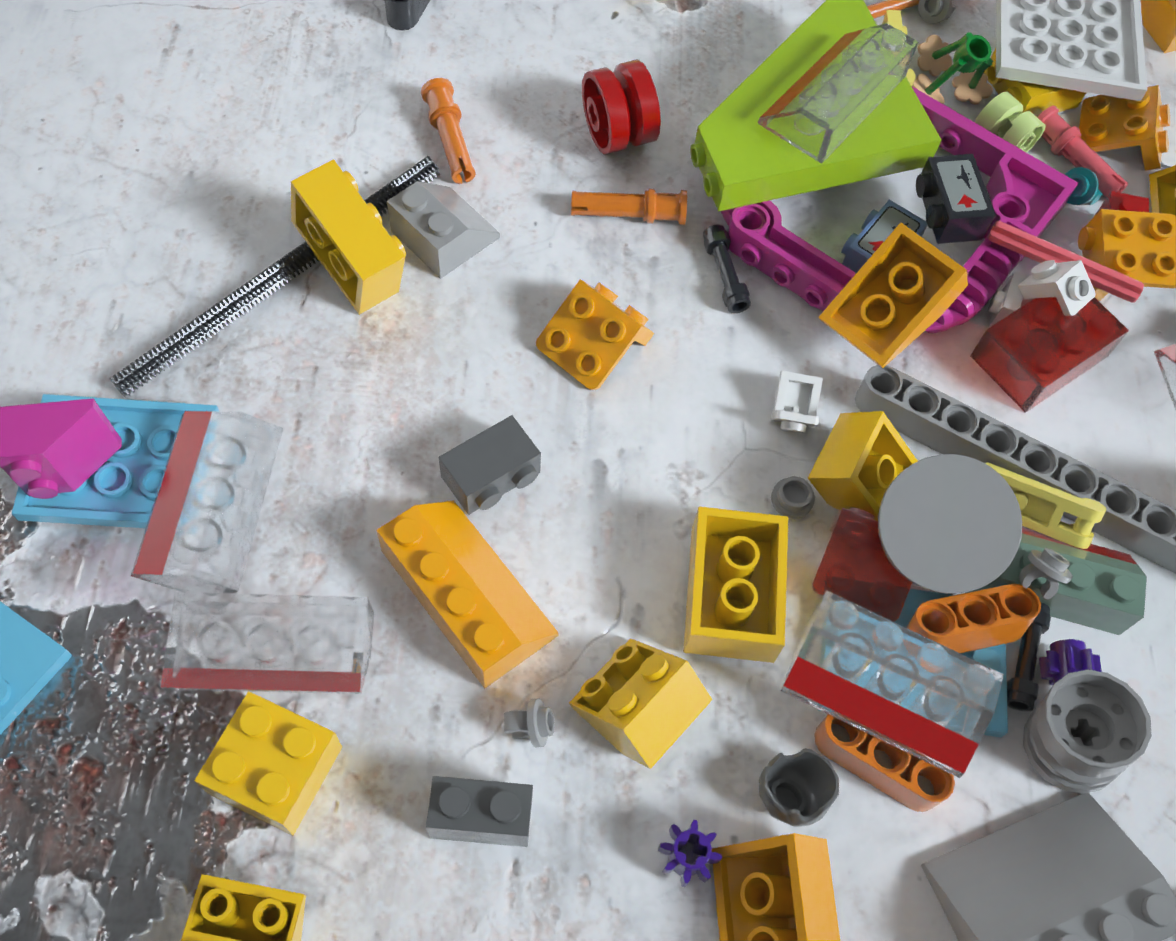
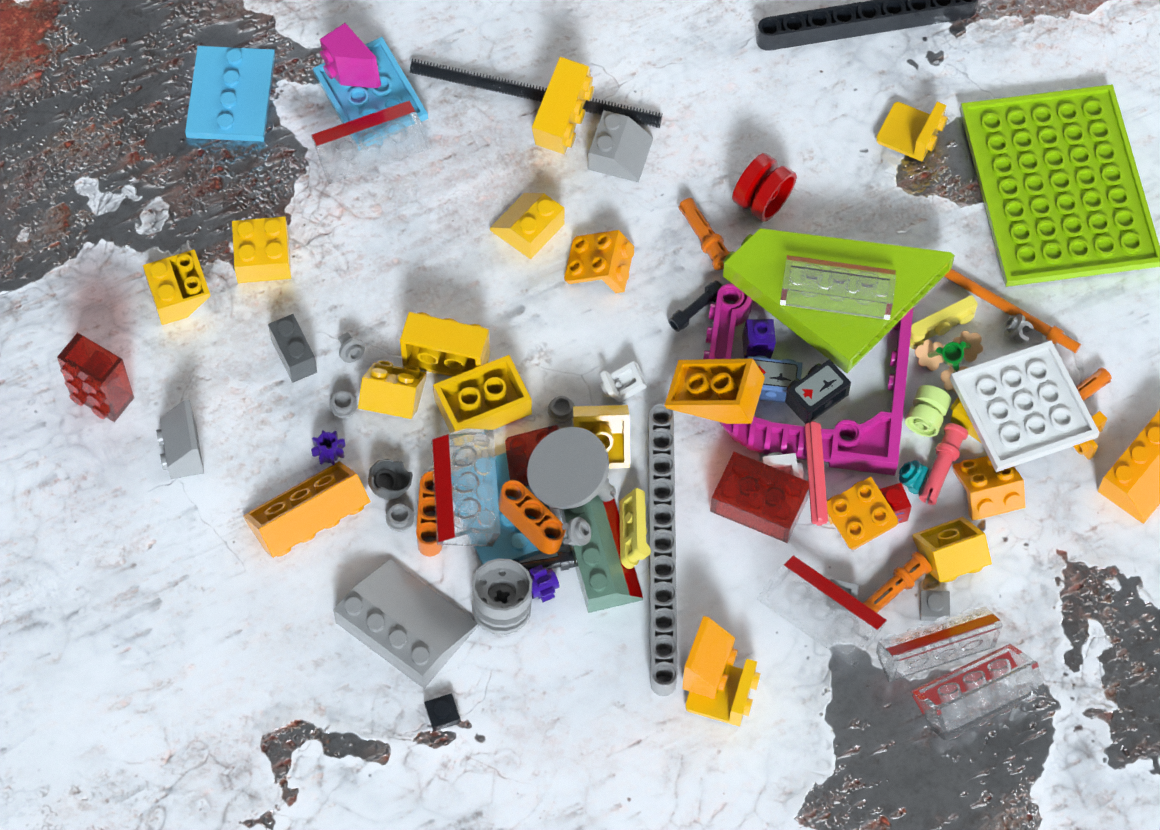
camera: 65 degrees right, 0 degrees up
clear slope [161,592,374,694] -> none
light orange slope [376,500,559,689] -> none
orange pin [421,78,476,184] -> none
dark grey brick [438,415,541,515] -> none
white bracket [1018,260,1095,316] -> none
none -> light grey plate [329,391,357,418]
none -> light grey plate [386,504,414,531]
none -> yellow brick [400,312,490,377]
none -> yellow slope [490,193,565,259]
none -> dark purple brick [742,319,776,359]

